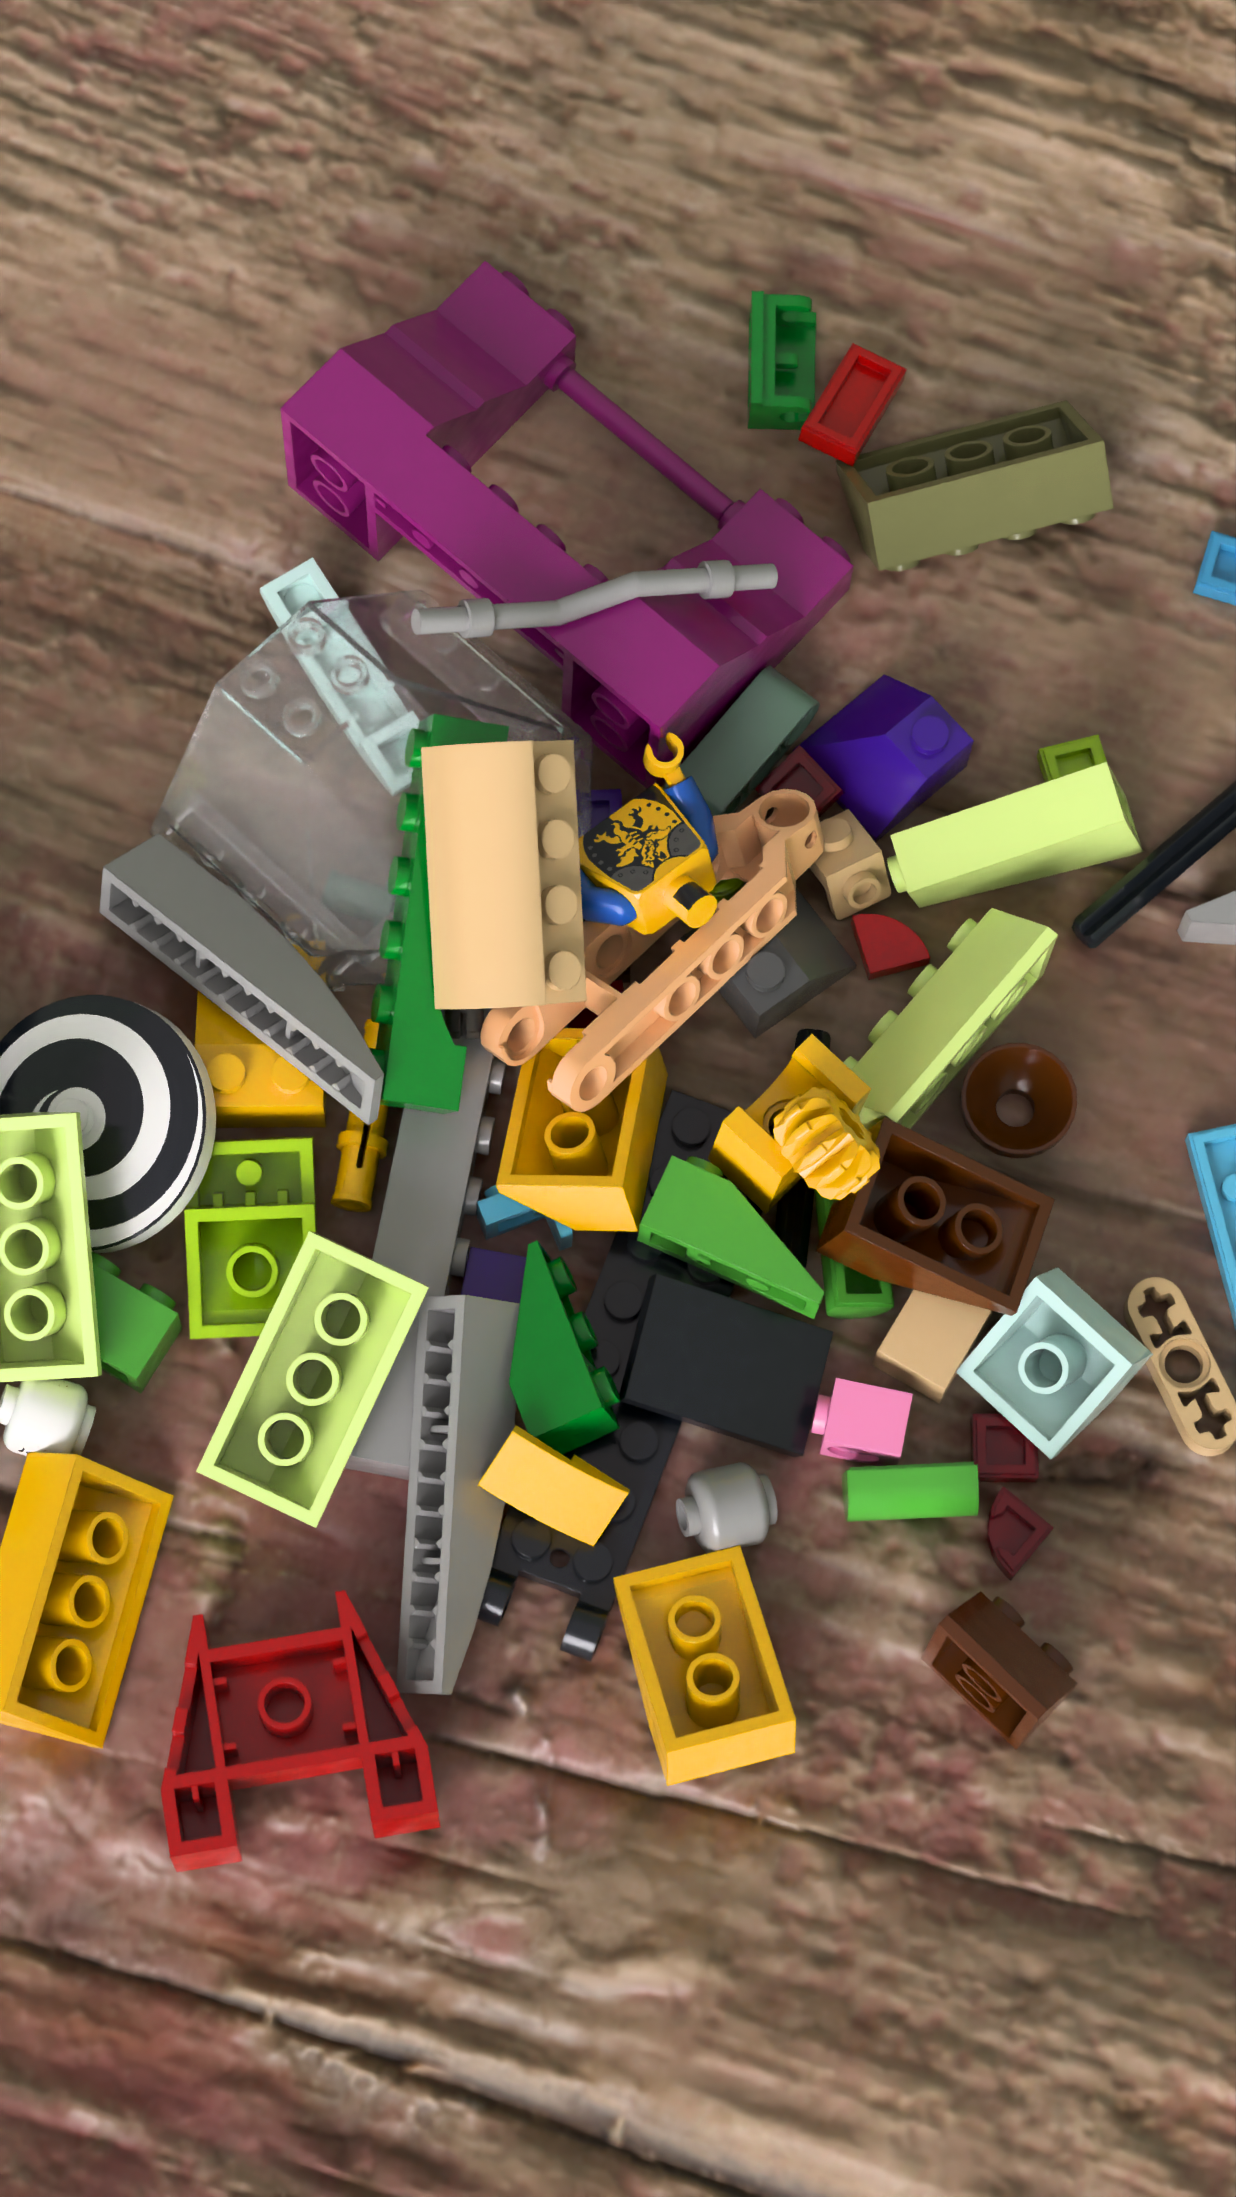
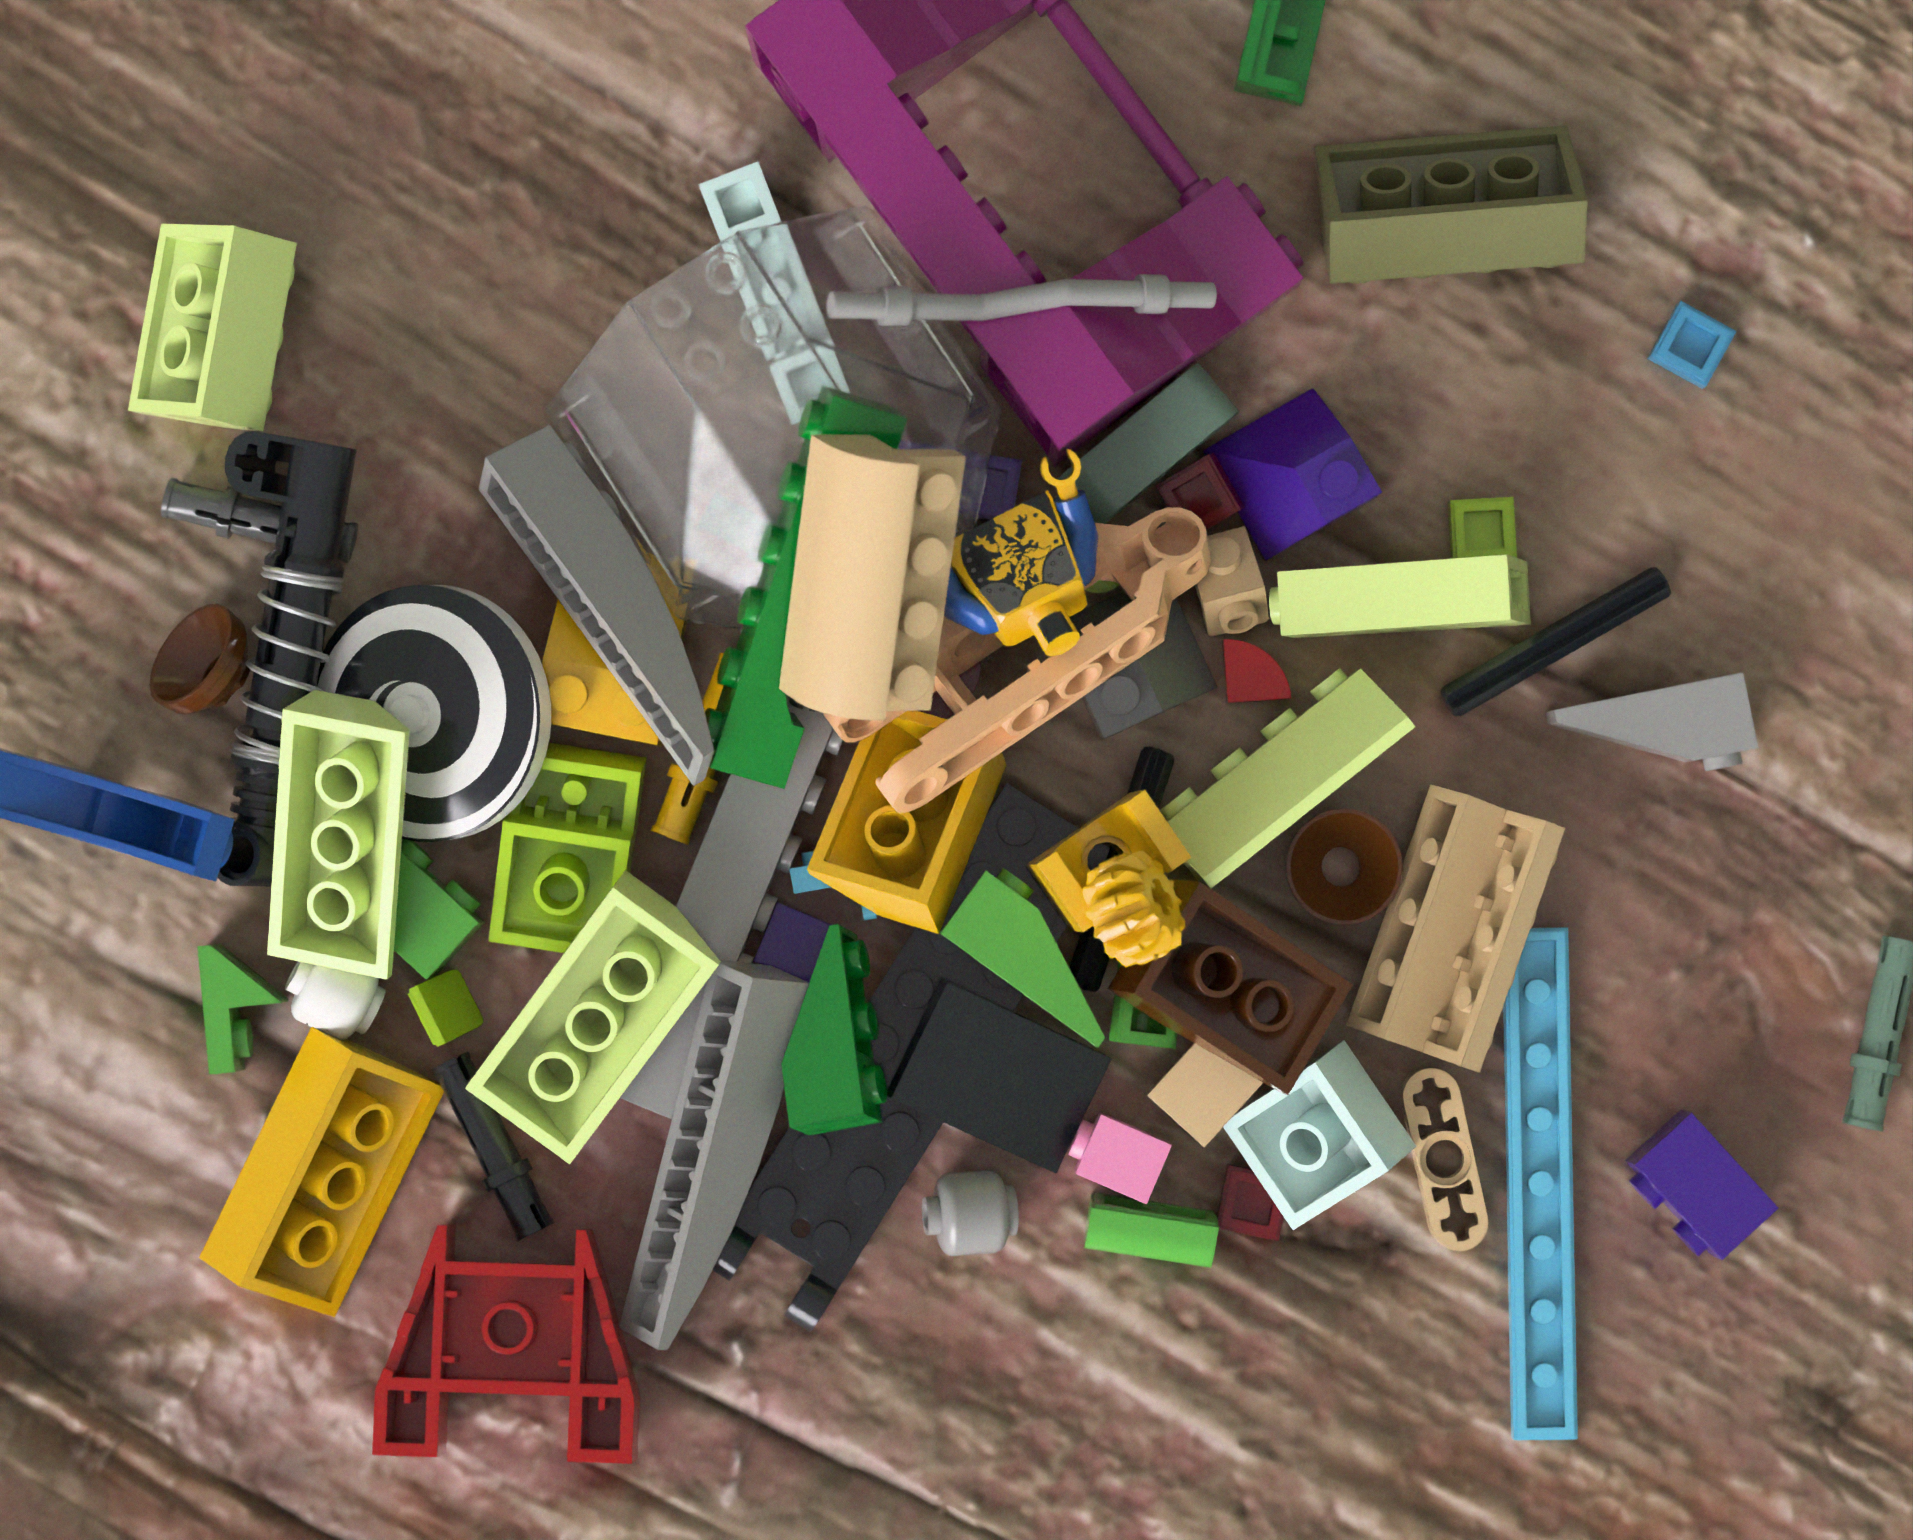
camera: 15 degrees right, 15 degrees up
yellow slope [478,1425,630,1546] -> none
yellow slope [613,1545,796,1786] -> none
red tile [798,343,907,467] -> none
reddish brown slope [921,1591,1078,1750] -> none
dark red tile [987,1486,1054,1581] -> none
none -> lime slope [408,969,484,1047]
none -> black pin [432,1052,555,1242]
none -> tan brick [1346,784,1565,1073]

